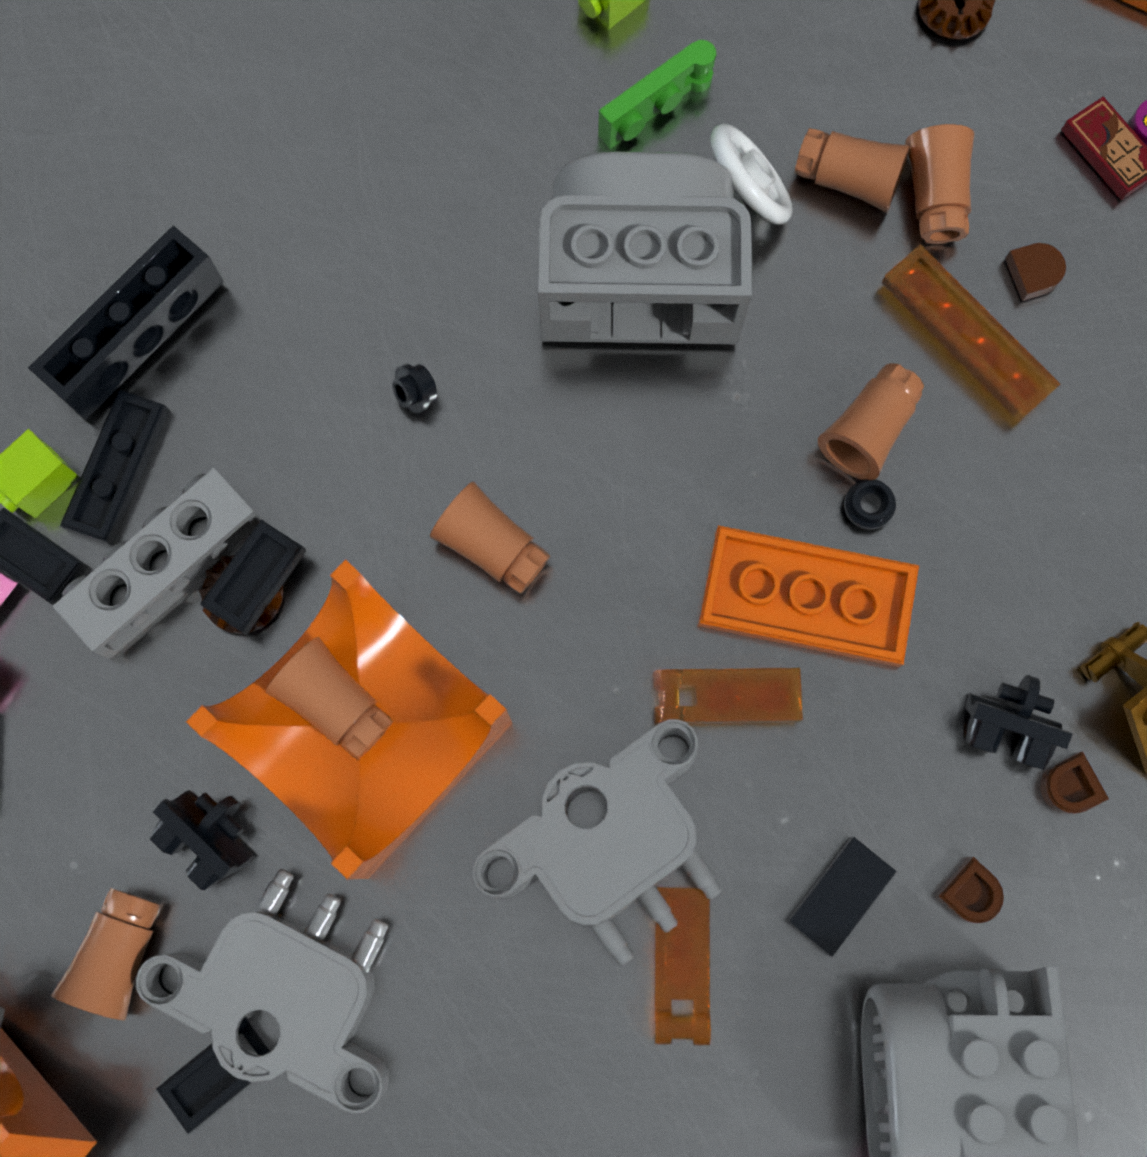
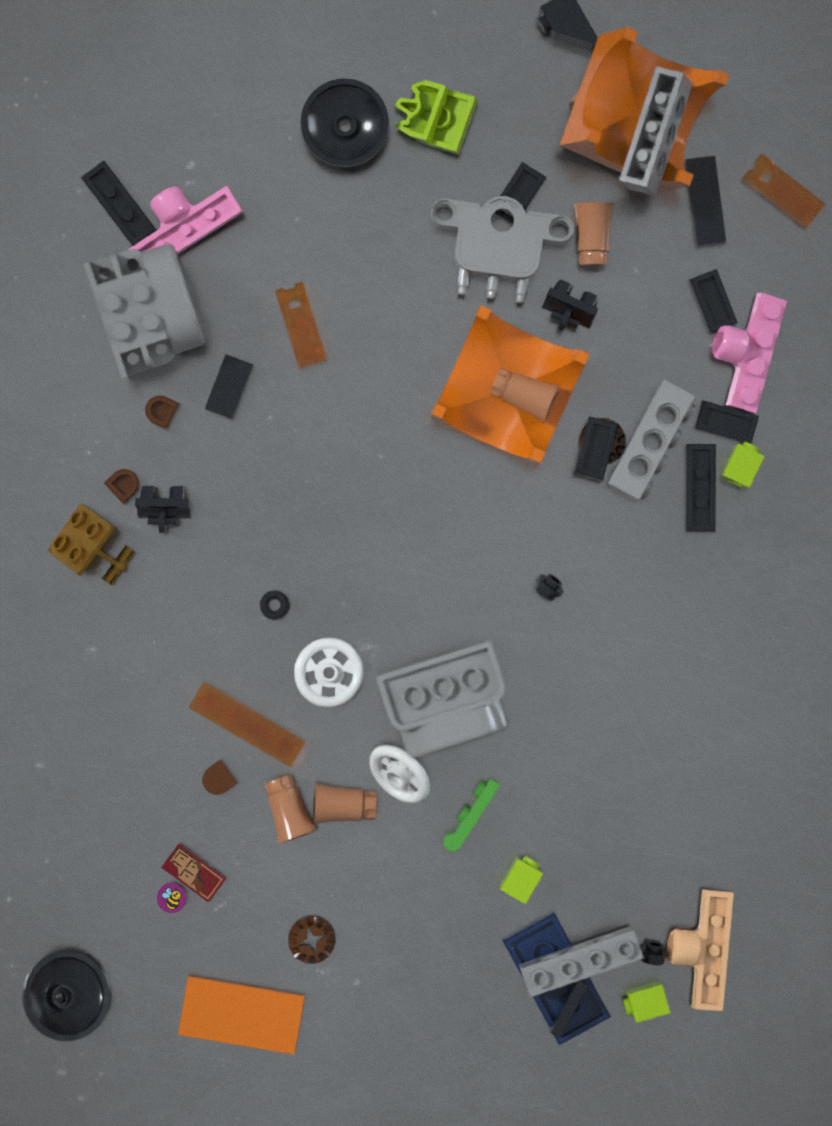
camera: 160 degrees right, 10 degrees up
black brick [28,225,224,420] -> none
nougat plant [430,481,551,594] -> none
light grey piece [473,719,722,966] -> none
clear orange plate [653,668,803,725] -> none
orange tile [698,525,919,667] -> none
nougat plant [818,363,924,480] -> none
none -> white plate [294,638,365,708]

